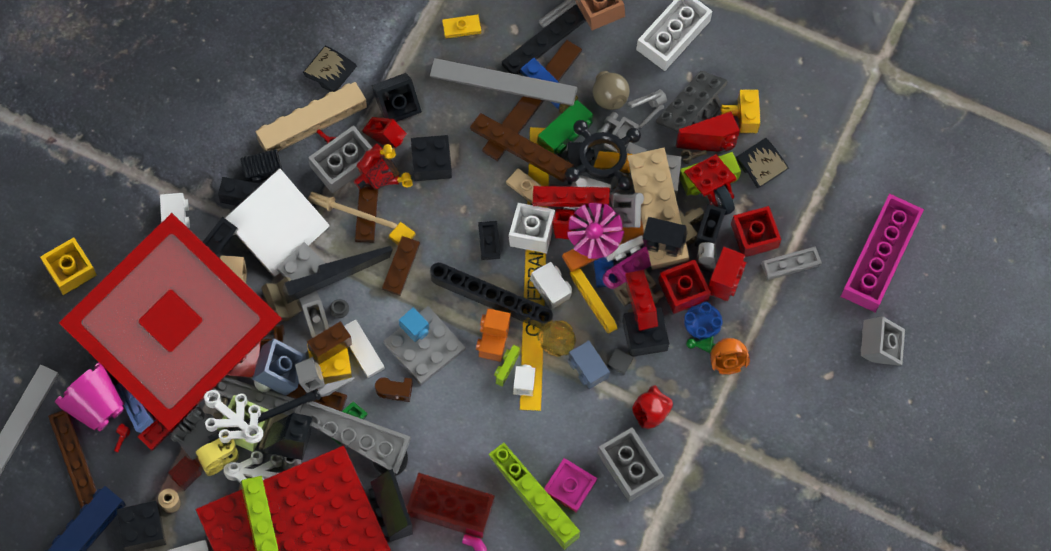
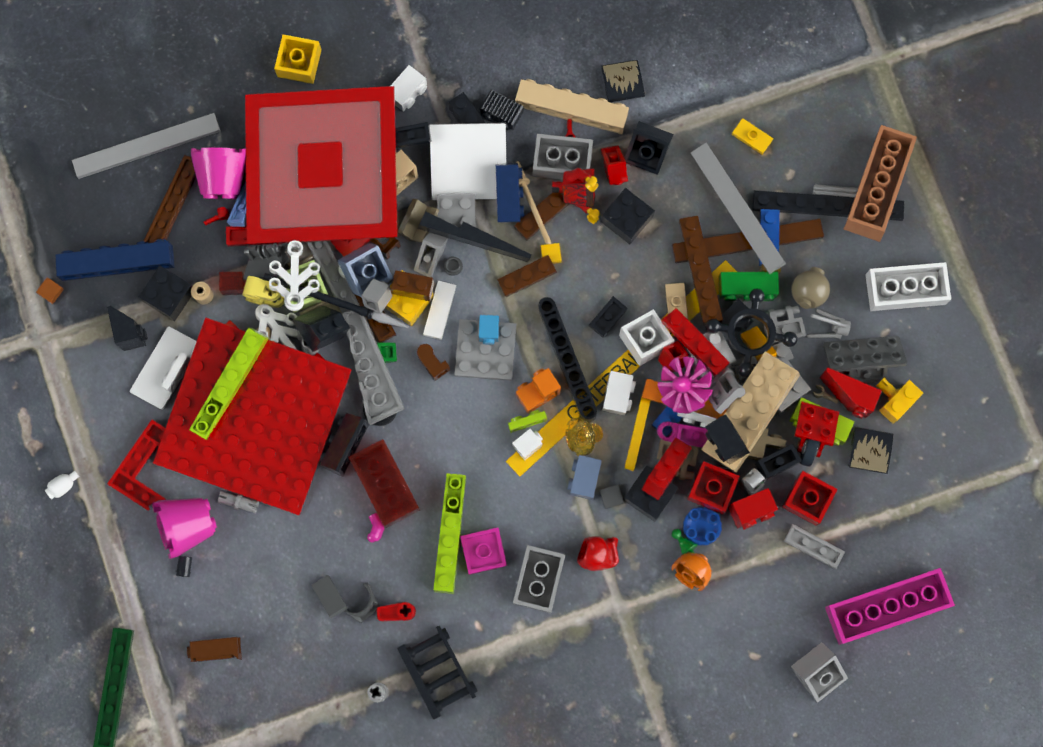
camera: 50 degrees right, 10 degrees up
none -> dark blue brick [495,163,524,222]

